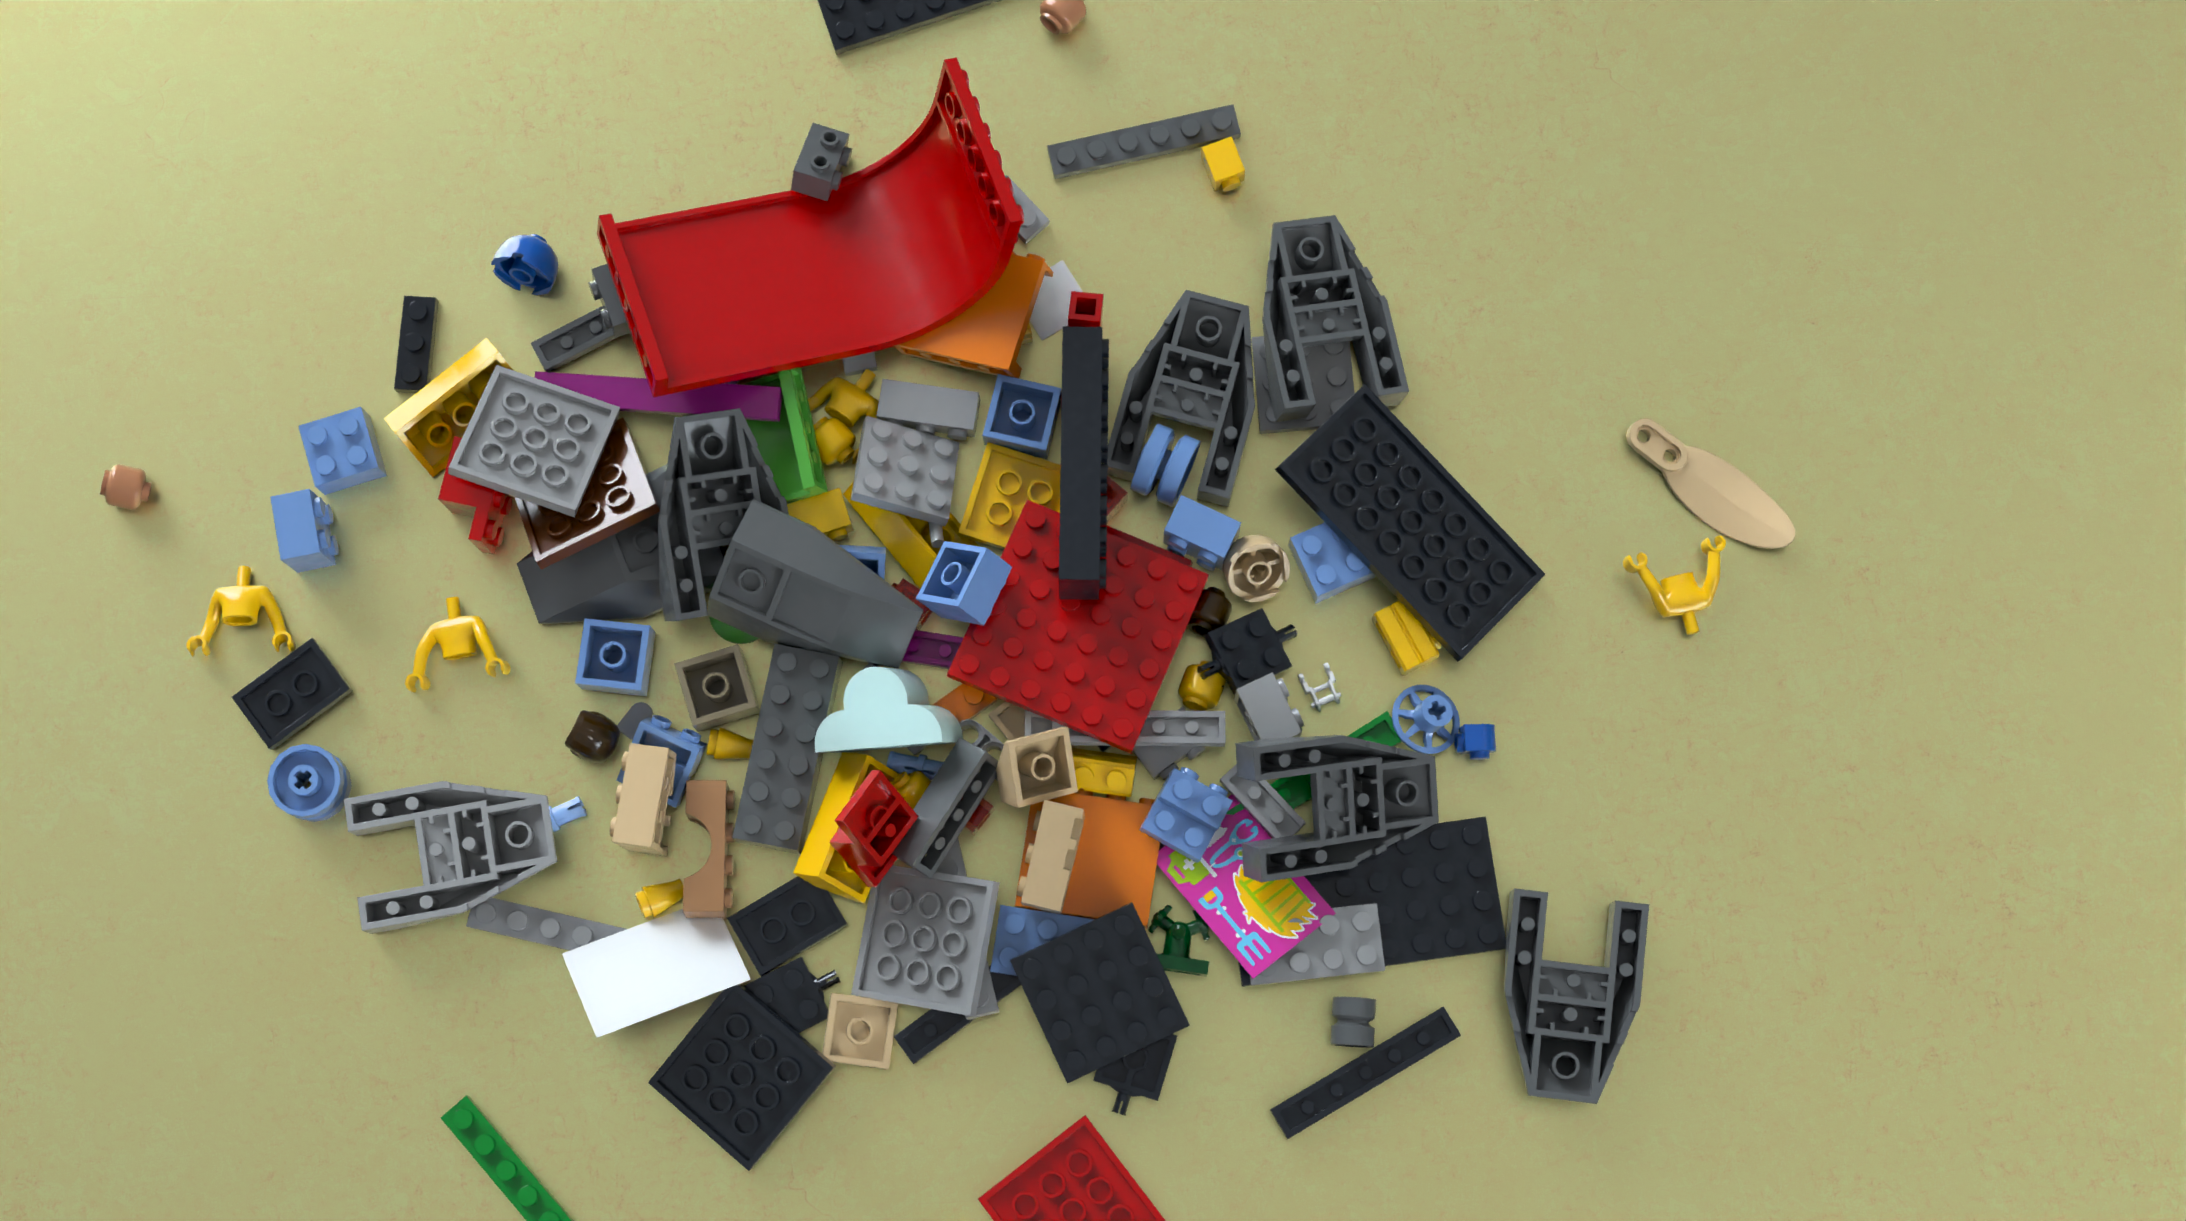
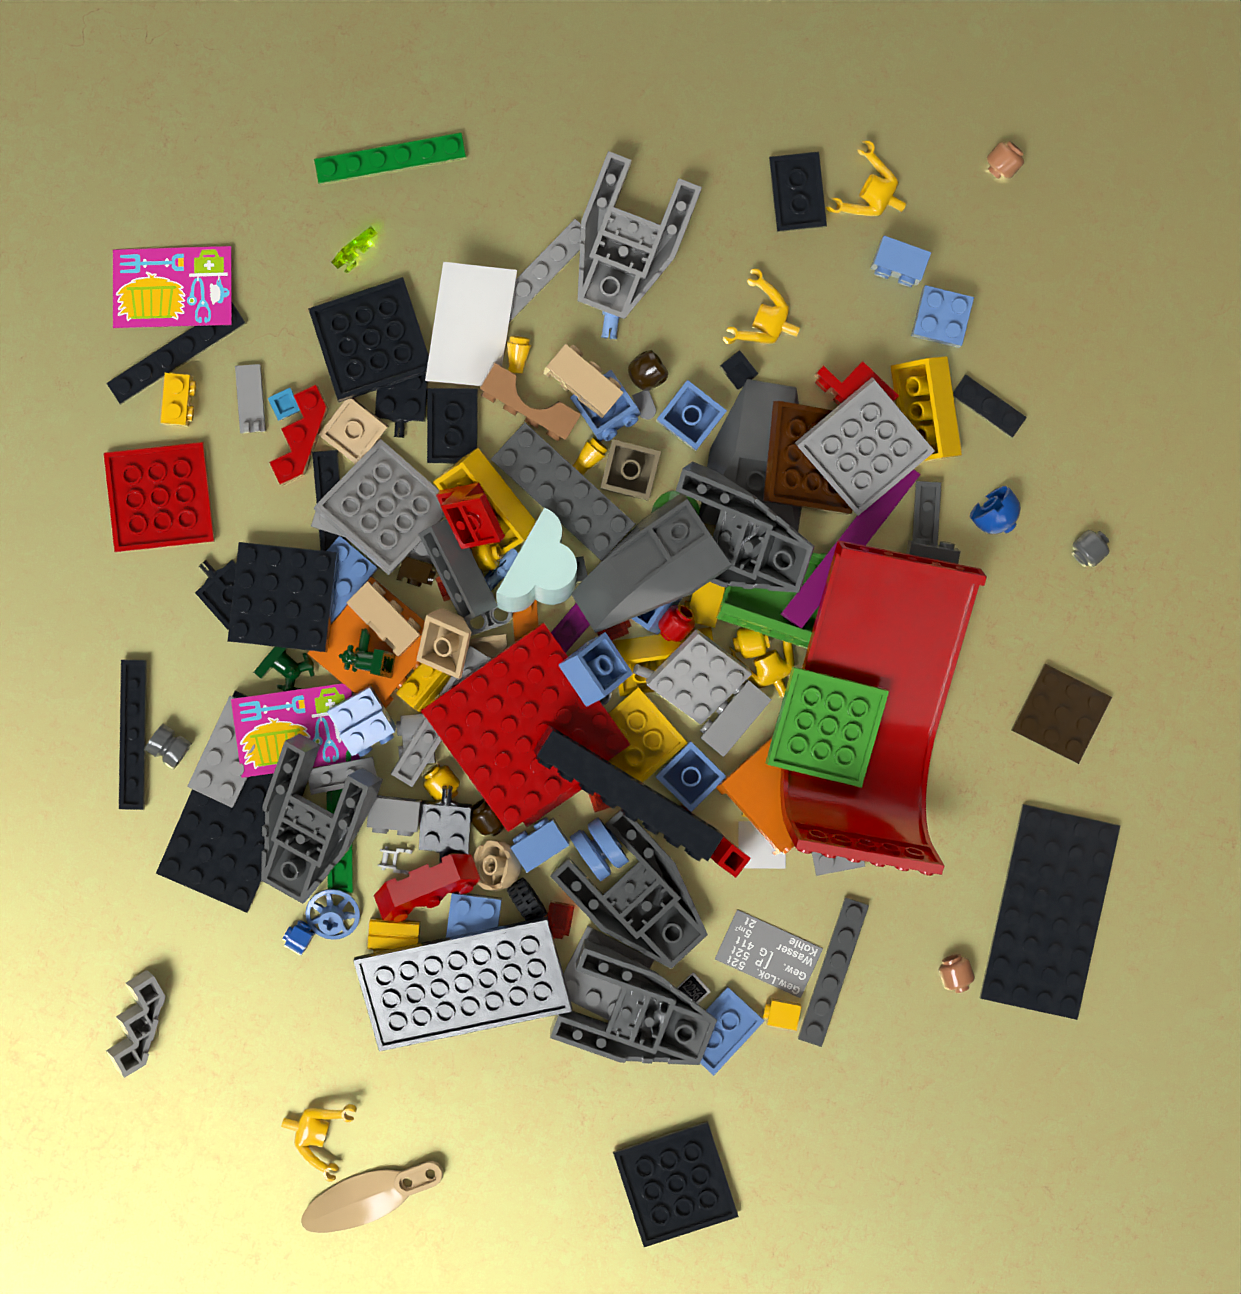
camera: 120 degrees right, 10 degrees up
medium blue wheel [267,744,352,822] -> none
dark grey brick [791,123,852,201] -> none
dark grey wedge [1504,888,1649,1104] -> none
none -> light grey brick [106,970,166,1078]
none -> light grey hinge [235,364,266,434]
none -> dark azure plate [268,388,300,421]
none -> red brick [269,385,329,486]
none -> clear neon green plate [331,226,378,273]
none -> dark green piece [339,628,396,678]
none -> red brick [374,854,481,922]
none -> dark brown brick [396,557,436,587]
none -> black tyre [506,877,548,921]
none -> clear red brick [547,900,575,939]
none -> black plate [613,1121,739,1247]
none -> red head [658,605,695,642]
none -> slope [677,972,711,1004]
none -> medium blue plate [700,986,764,1076]
none -> light grey sticker [715,910,823,998]
none -> black panel [720,350,758,390]
none -> bright green plate [765,666,889,787]
none -> dark brown plate [1011,664,1112,764]
none -> dark grey head [1072,530,1109,567]

